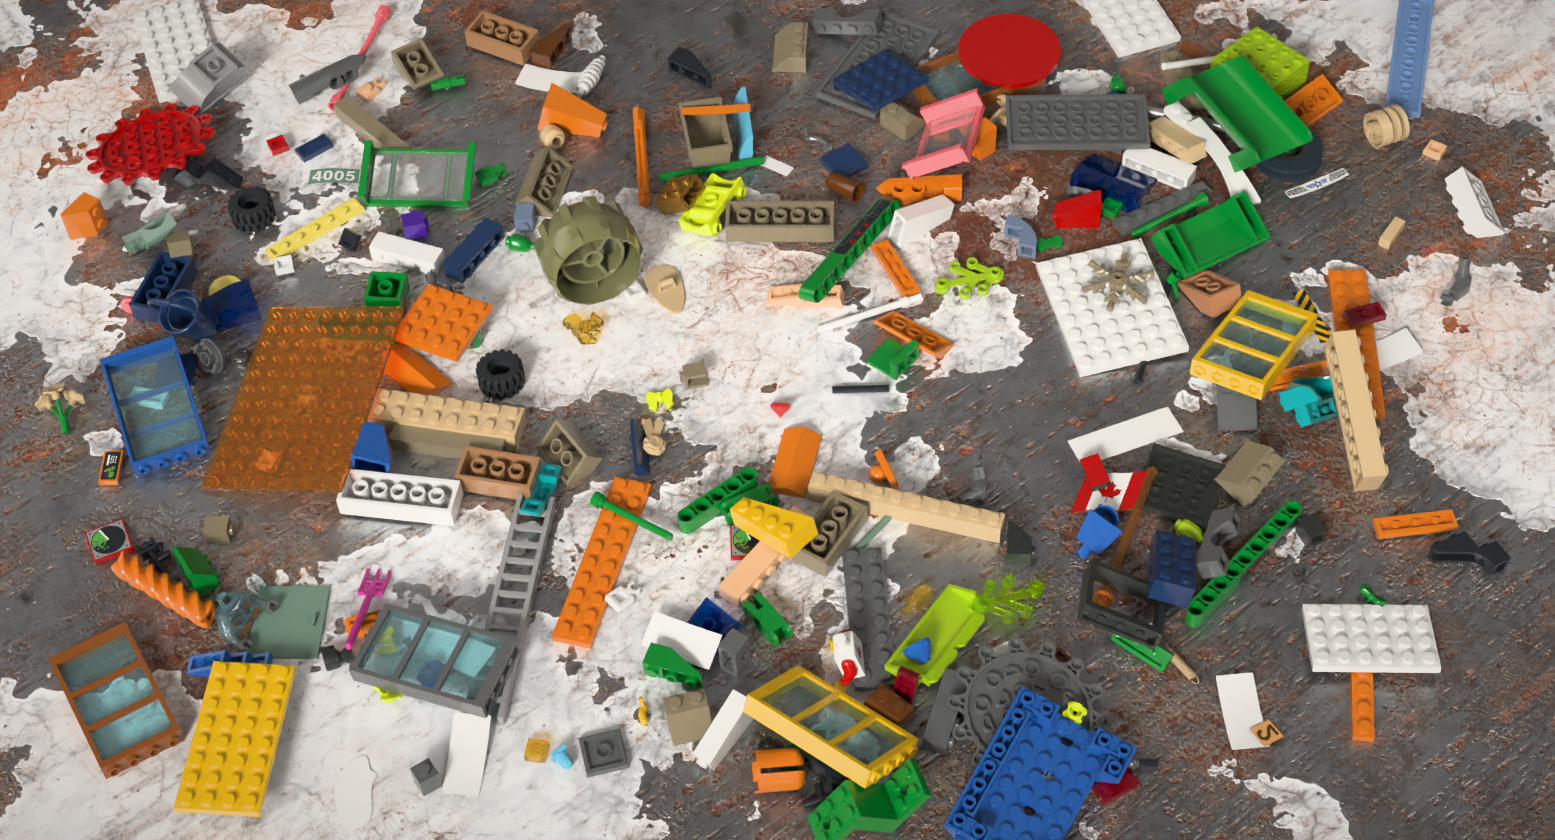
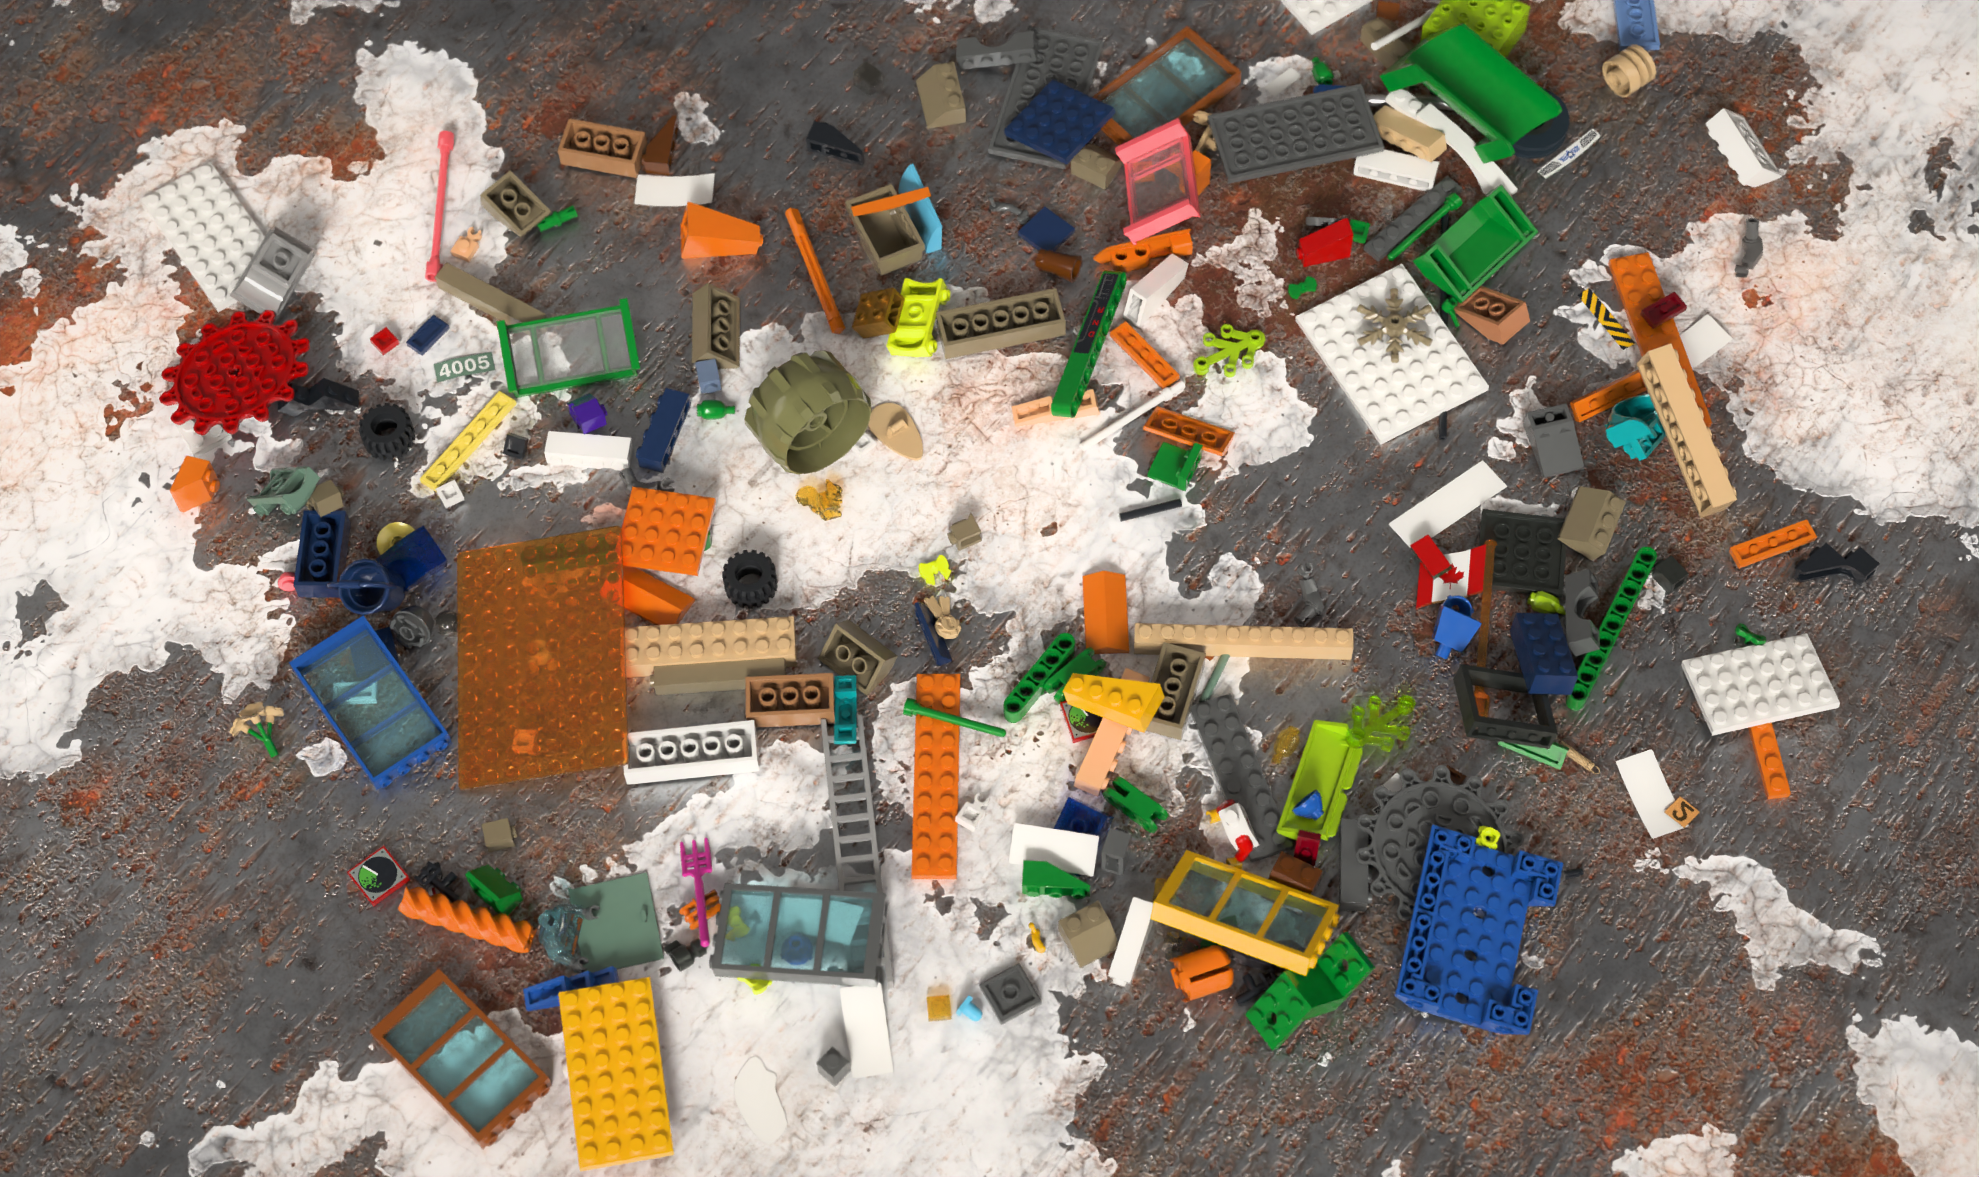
camera: 15 degrees left, 10 degrees up
tile [98,450,125,485] -> none
dark grey panel [288,55,366,105] -> none
blue slope [351,421,391,473] -> none
green brick [363,271,410,315] -> none
green plate [474,163,508,188] -> none
tan head [540,124,565,150] -> none
white piece [575,55,606,98] -> none
green piece [659,156,764,182] -> none
white sticker [762,156,794,176] -> none
slope [770,403,791,418] -> none
orange tile [869,450,899,490] -> none
red tile [958,14,1061,89] -> none
sand blue brick [1004,215,1037,259] -> none
pearl dark grey slope [1006,521,1036,566] -> none
clear blue piece [1070,154,1158,213] -> none
dark red plate [1092,767,1140,806] -> none
window [1190,290,1318,400] -> none
orange slope [1285,74,1344,127] -> none
tan piece [1378,217,1405,250] -> none
light nougat tile [1423,139,1447,161] -> none

